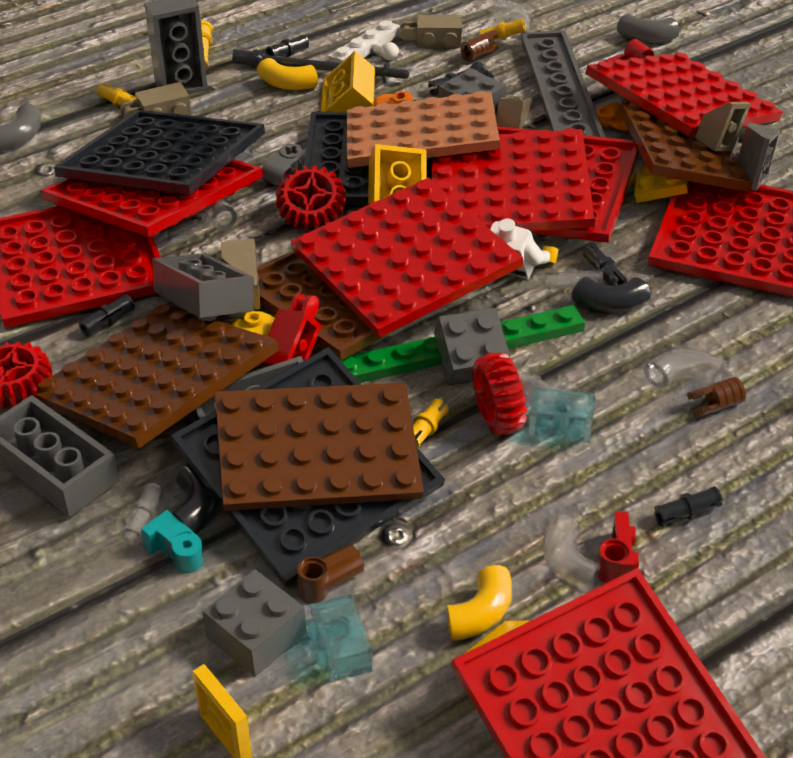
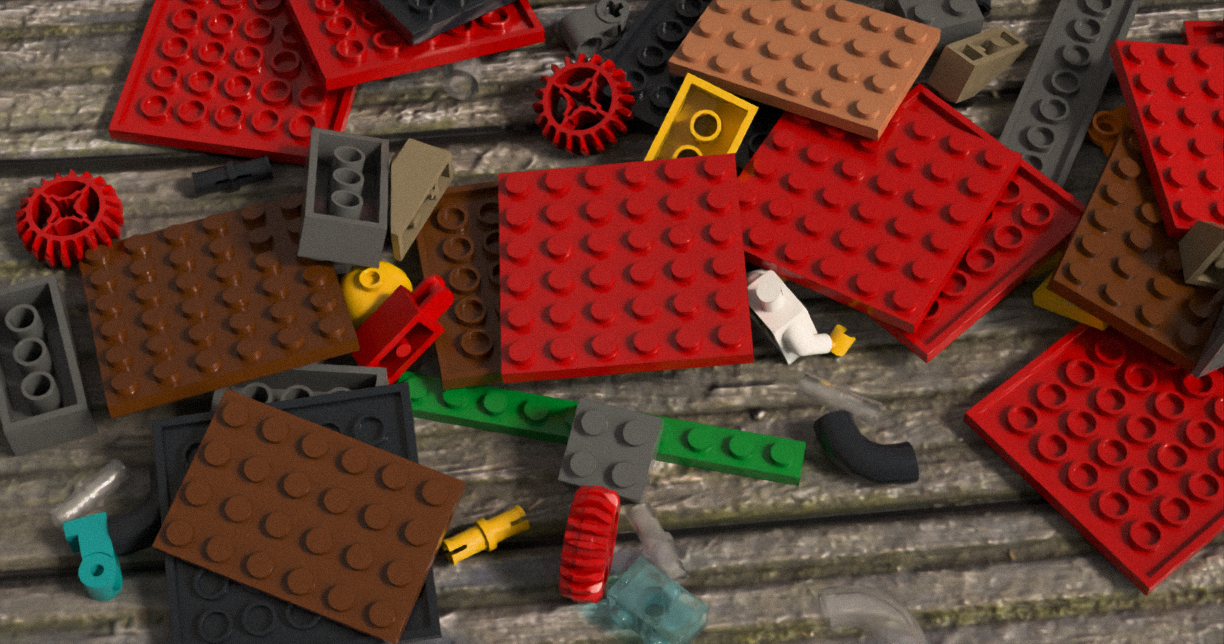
camera: 30 degrees right, 15 degrees up
black pin [582,244,627,285] -> none

